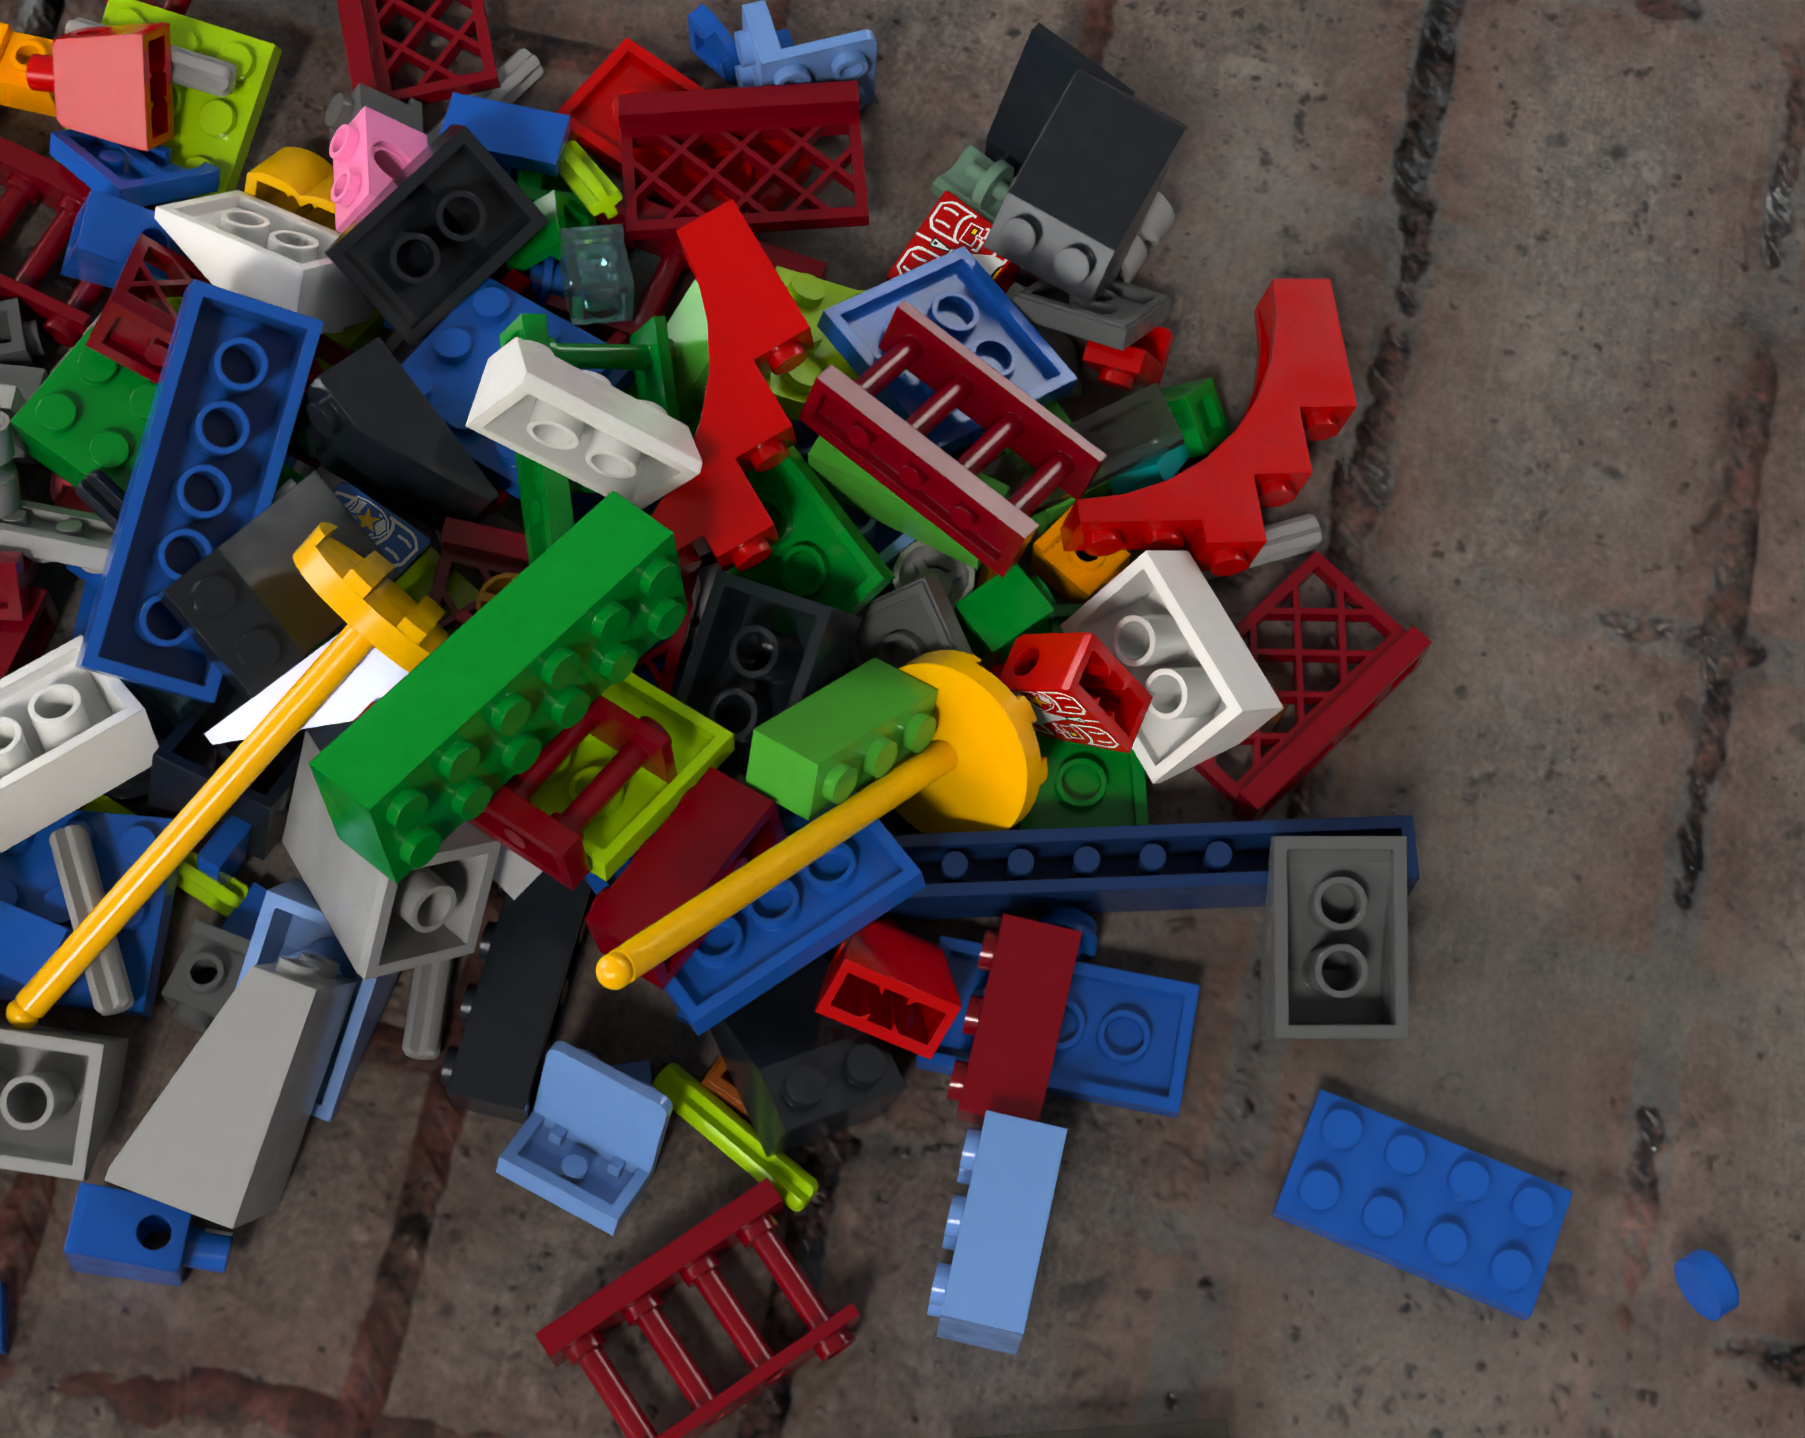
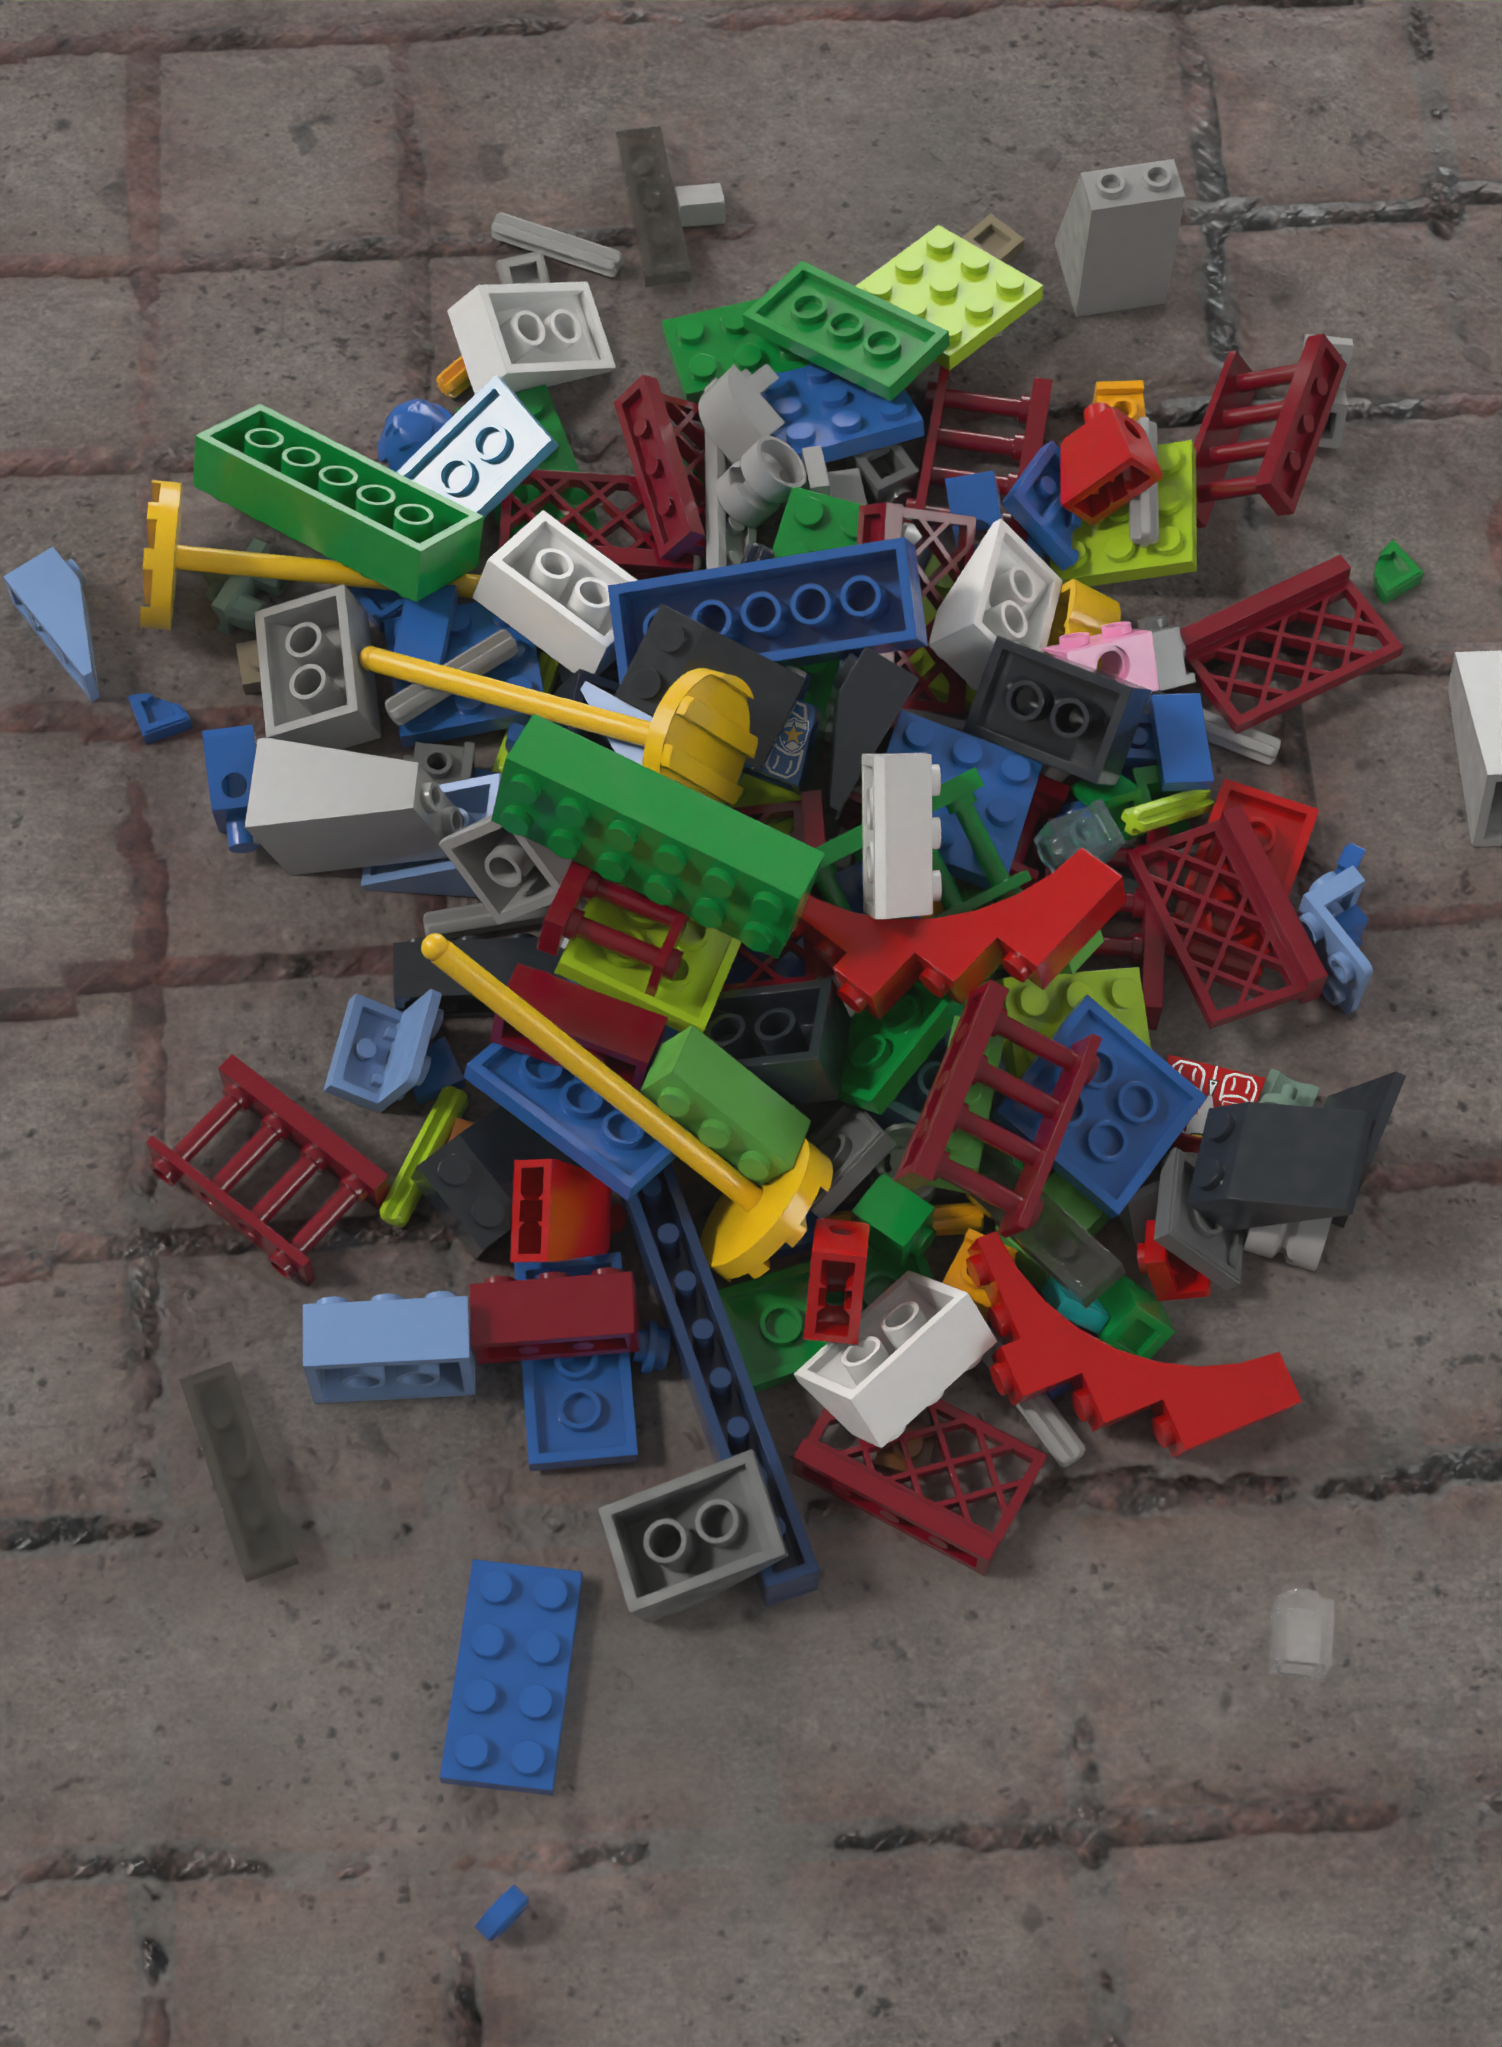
camera: 75 degrees right, 5 degrees down
none -> clear brick [1267,1589,1335,1680]

